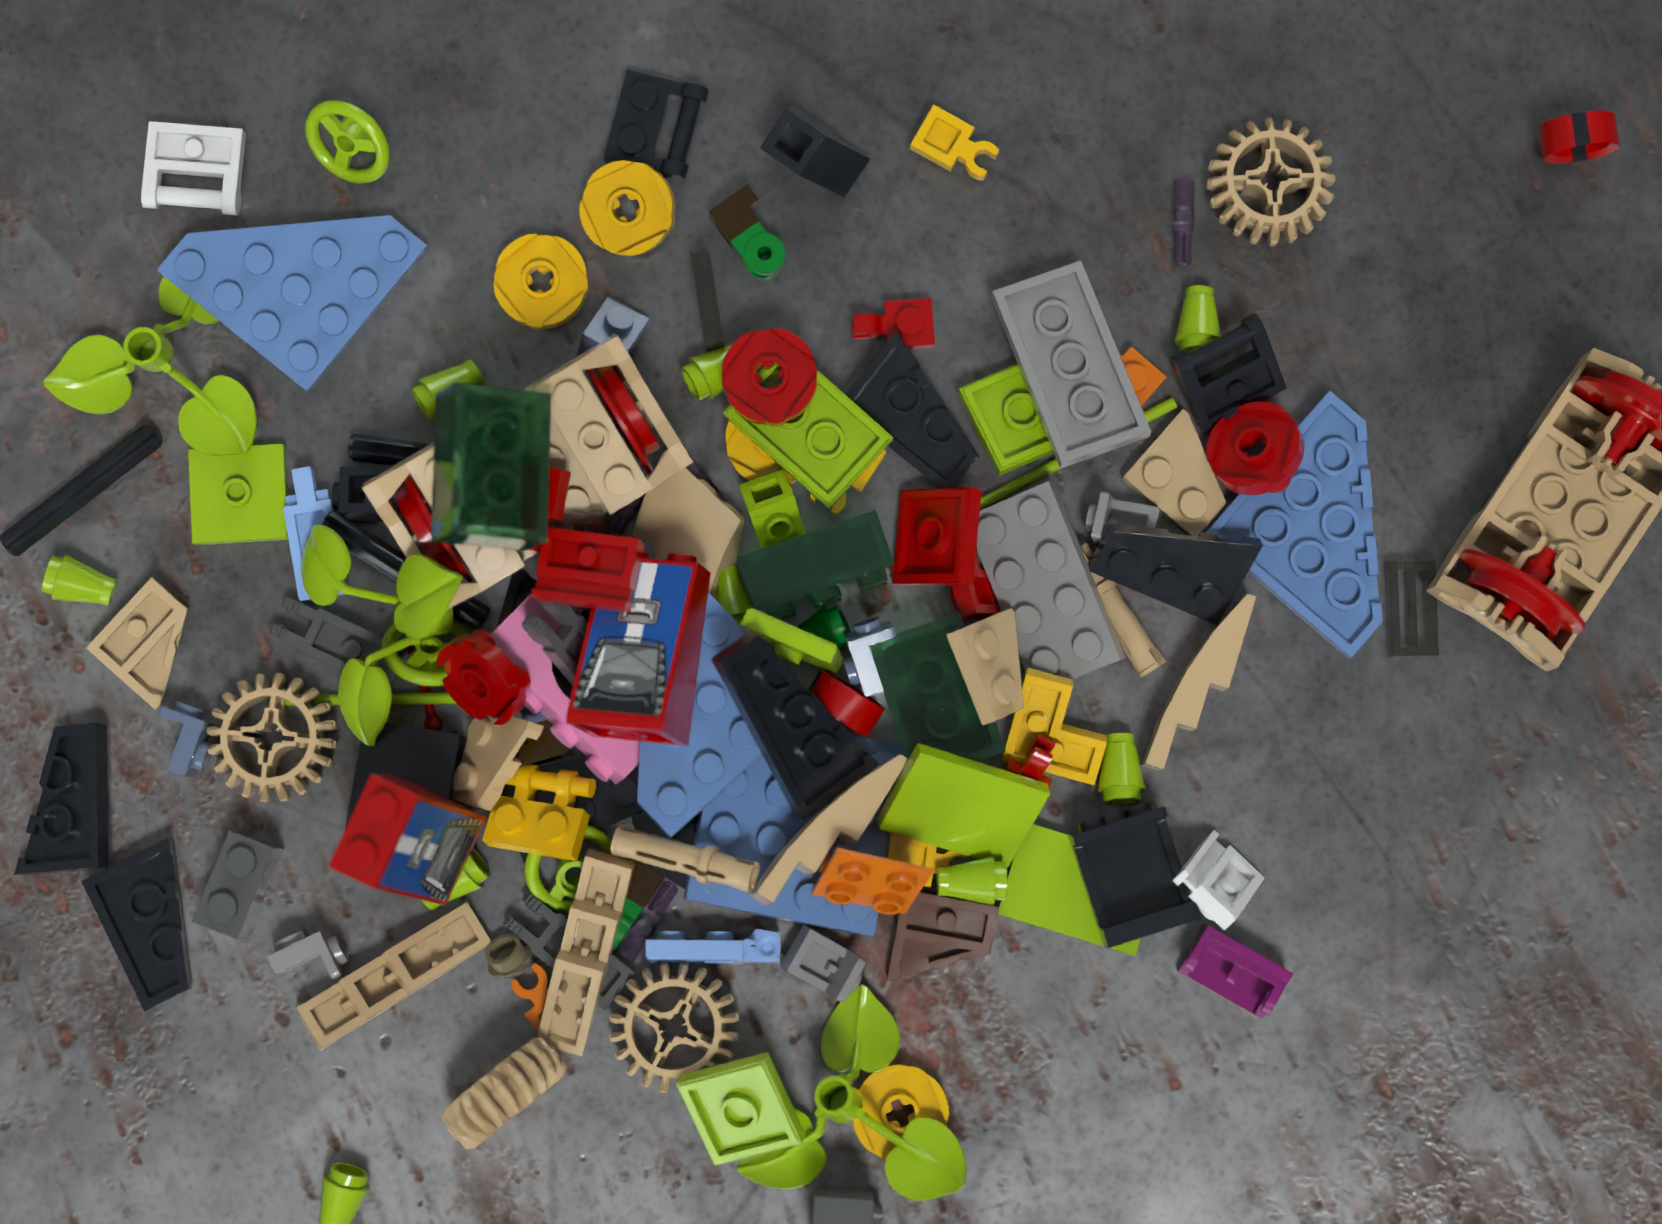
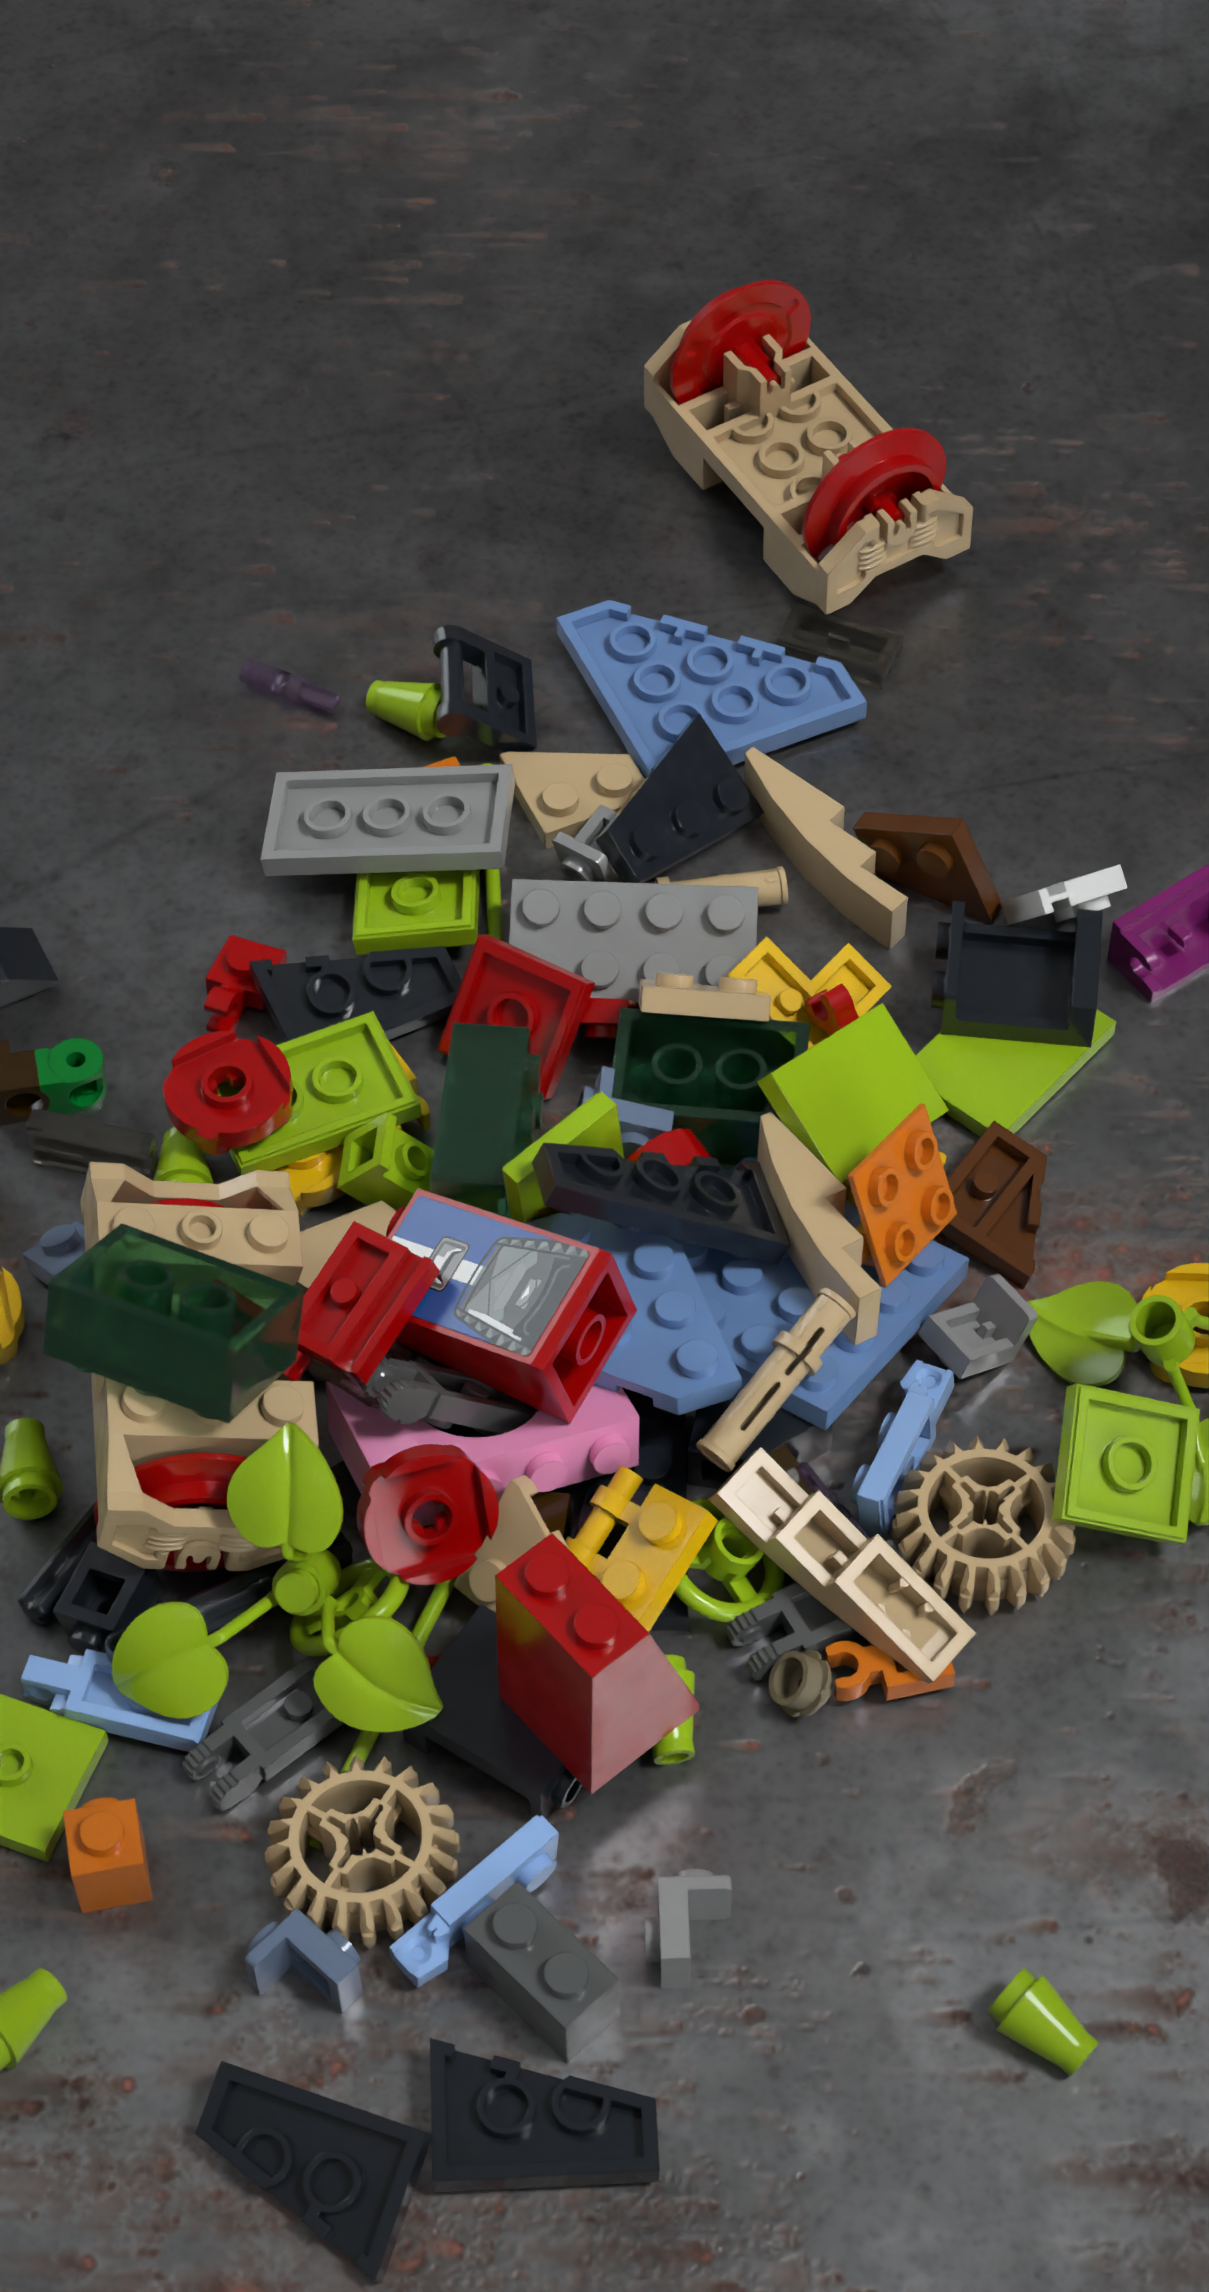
camera: 65 degrees left, 30 degrees down
tan wing [86,577,189,710] -> none
tan slope [295,902,492,1051] -> none
tan gear [442,1037,566,1149] -> none
yellow plate [910,104,999,181] -> none
lime cone [936,857,1007,905] -> none
lime cone [1098,733,1146,806] -> none
tan gear [1206,117,1335,246] -> none
red plate [1206,401,1305,495] -> none
red piece [1538,110,1620,163] -> none
none -> orange brick [63,1797,153,1913]
none -> light blue hinge [389,1815,559,1988]
none -> reddish brown wing [853,812,1002,923]

